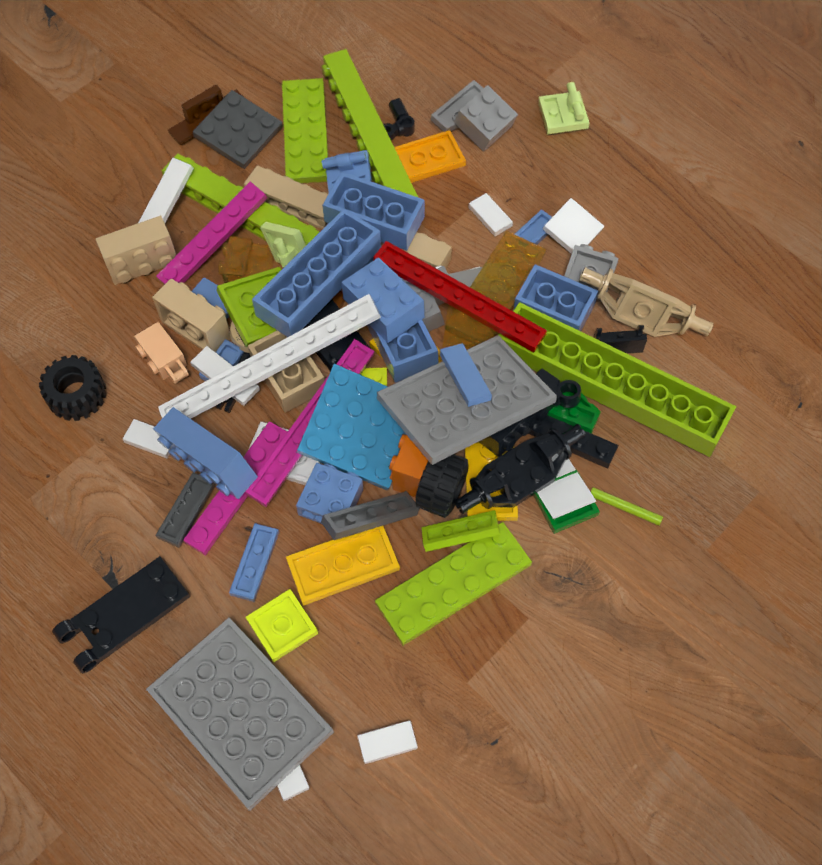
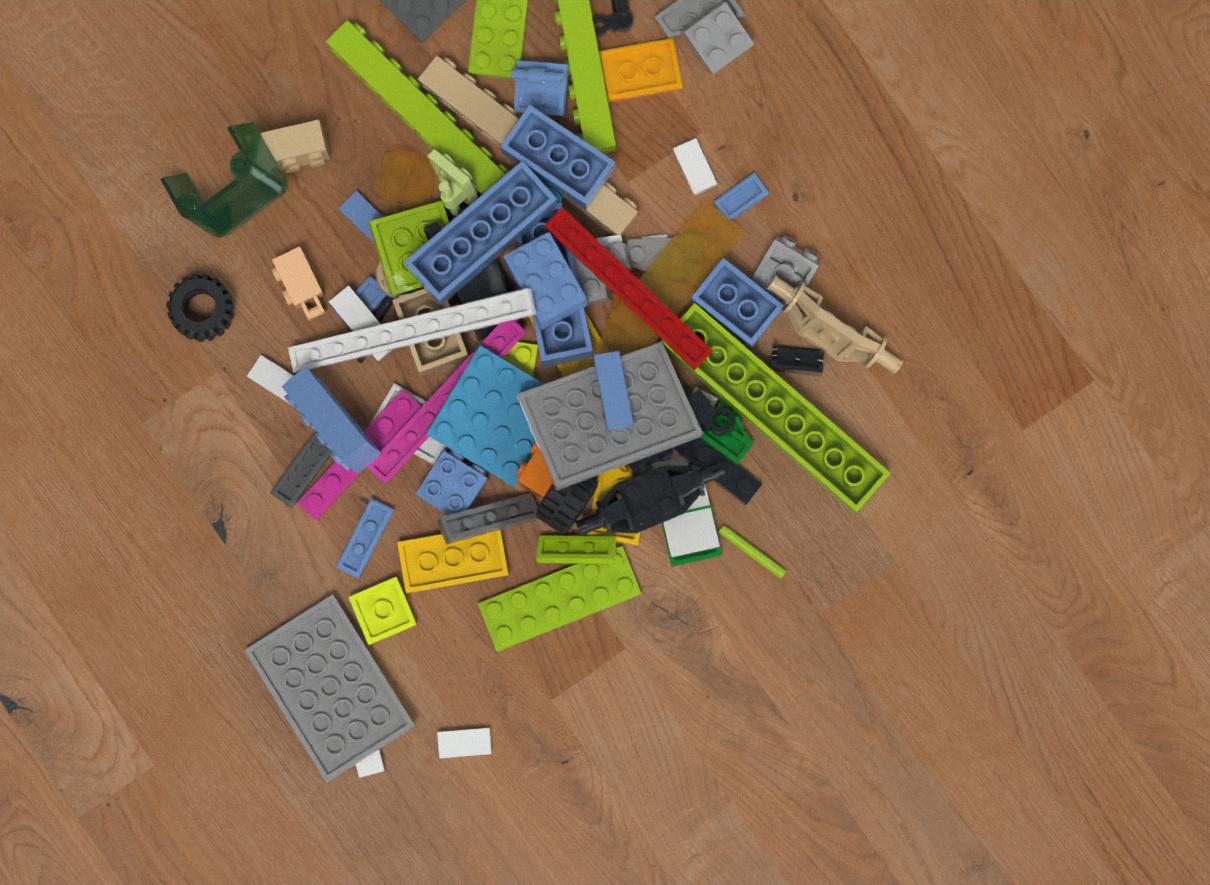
camera: 10 degrees right, 20 degrees up
black hinge [52,556,190,674] -> none
white tile [138,158,194,223] -> none
tan brick [152,278,231,352] -> none
dark pink plate [156,182,267,285] -> none
yellowish green plate [538,82,589,134] -> none
white tile [543,198,604,254] -> none
none -> clear green windscreen [160,122,287,238]

